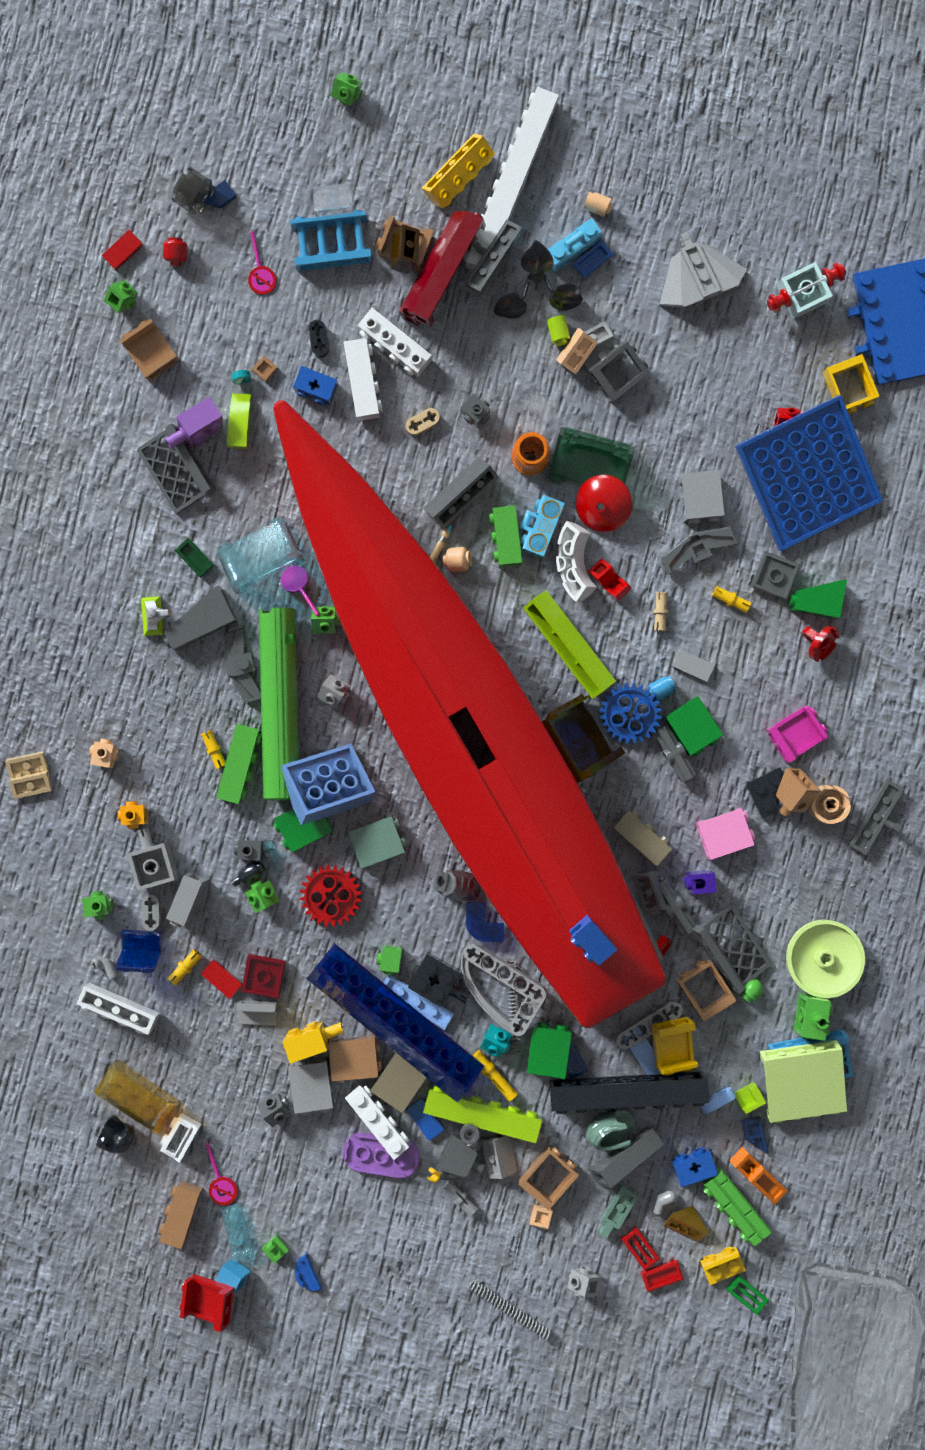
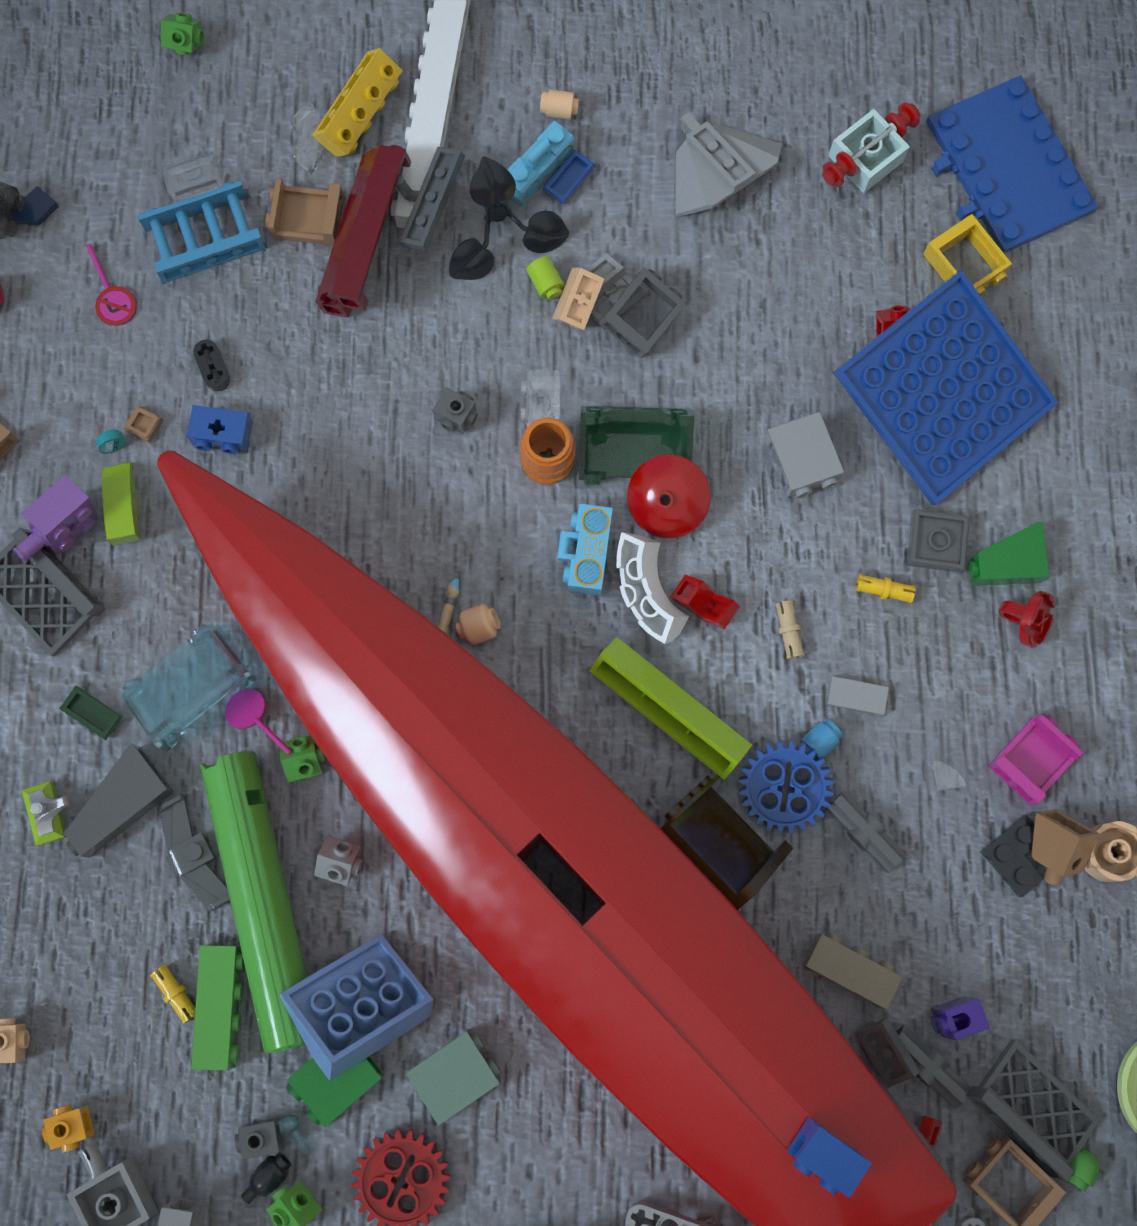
camera: 15 degrees left, 10 degrees down
white brick [344,338,383,421] -> none
white brick [358,308,432,377] -> none
dark brown brick [391,224,420,274] -> none
tan beam [406,408,440,436] -> none
dark grey brick [423,457,499,529] -> none
flat silver piece [434,870,476,901] -> none
clear blue plate [466,902,504,943] -> none
bright green brick [489,505,522,567] -> none
dark grey plate [661,526,739,575] -> none
green brick [663,696,723,757] -> none
bright pink panel [695,808,755,860] -> none

